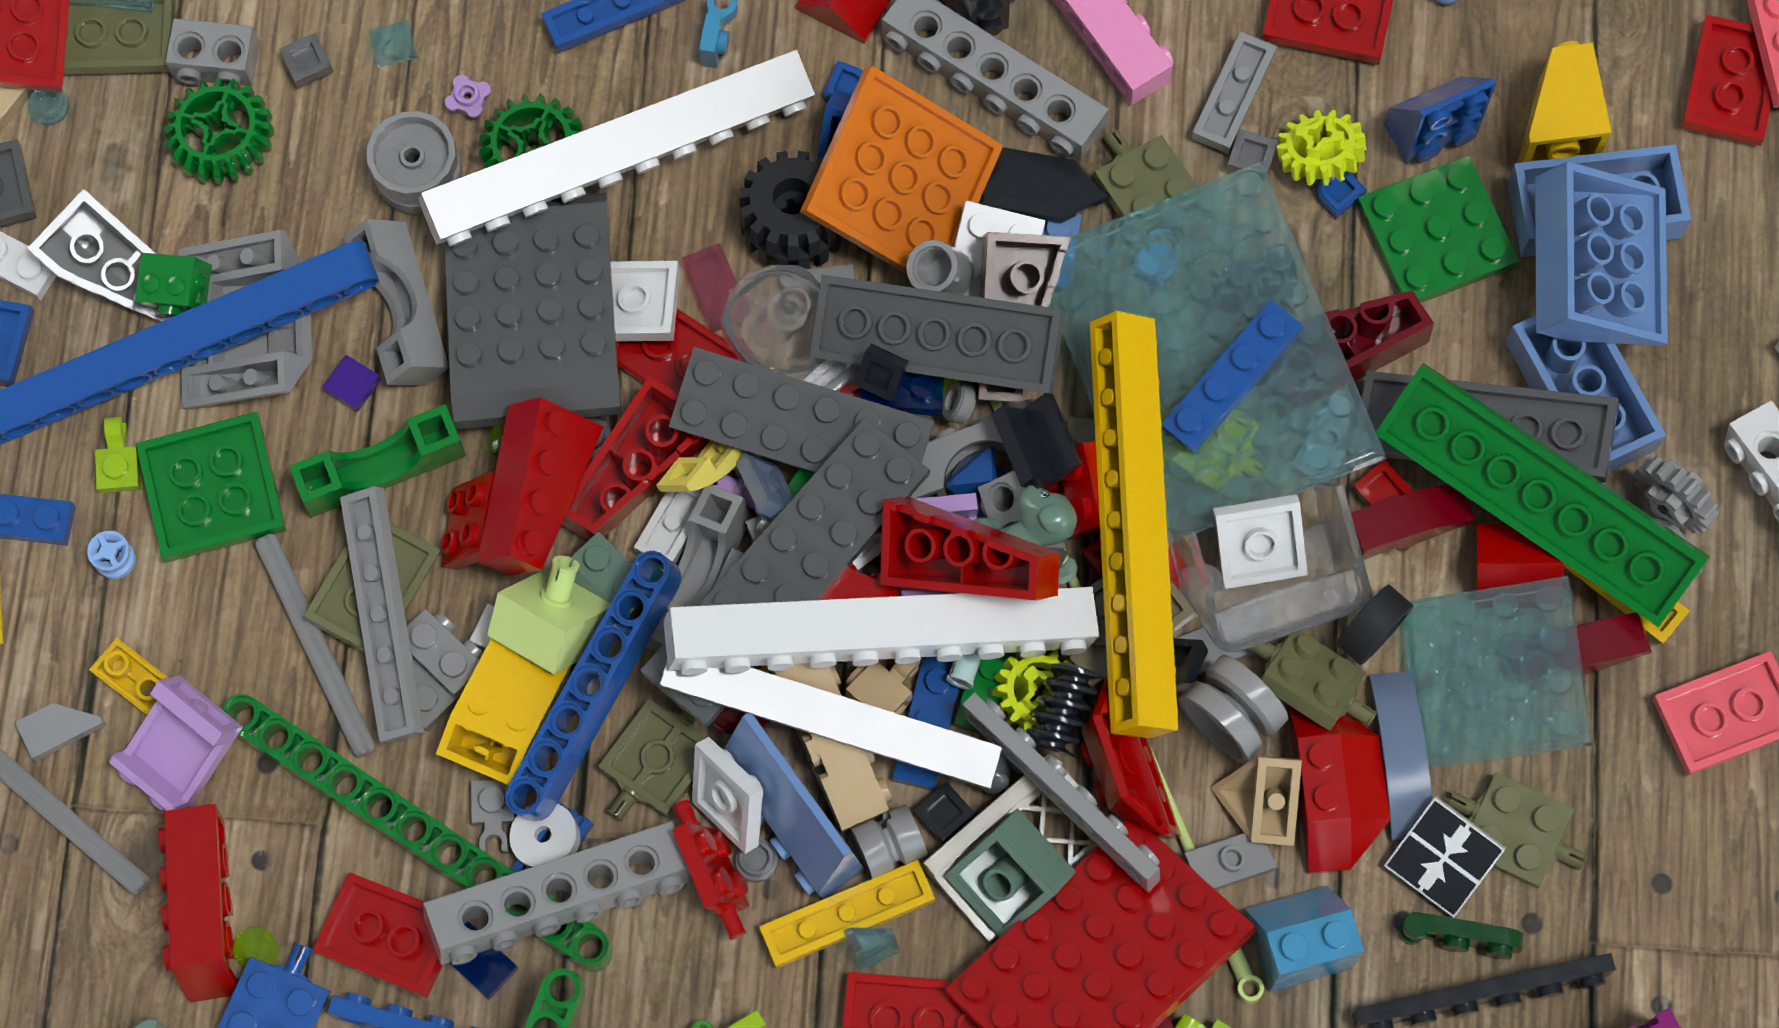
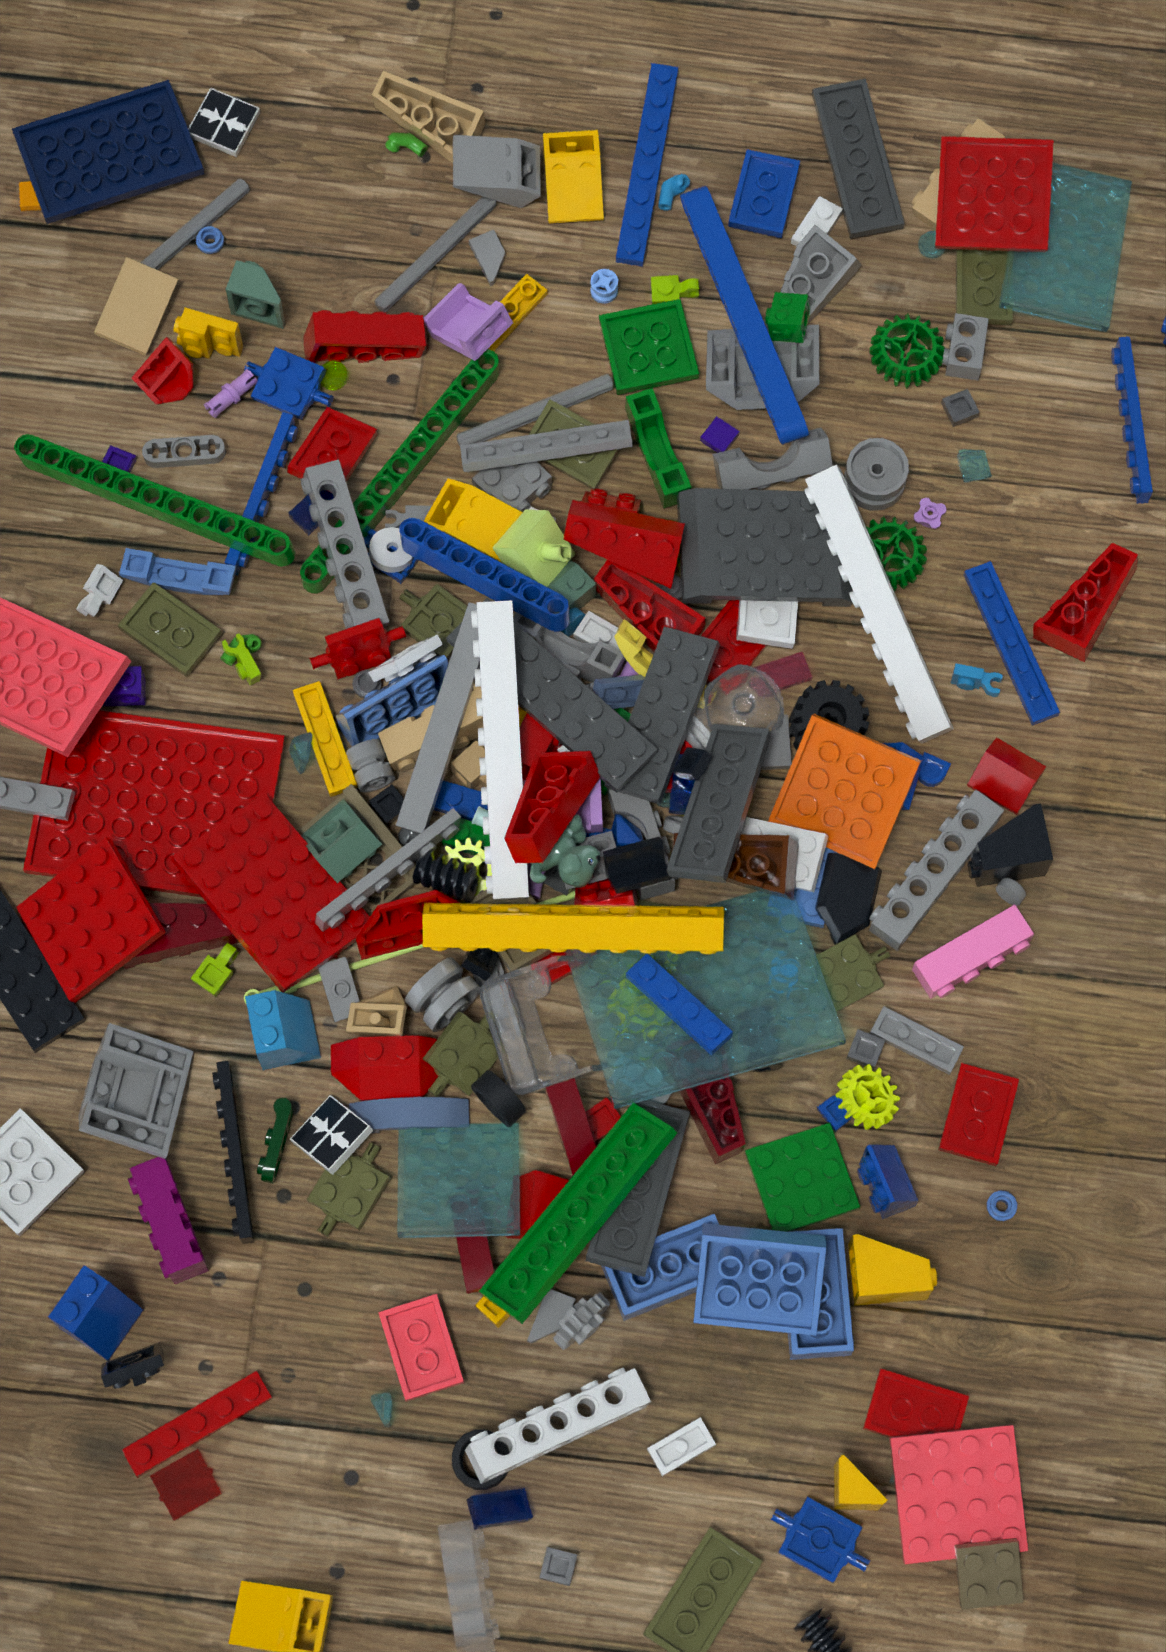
camera: 90 degrees right, 0 degrees up
light grey piece [906,240,973,295] -> none
white plate [1213,494,1308,589] -> none

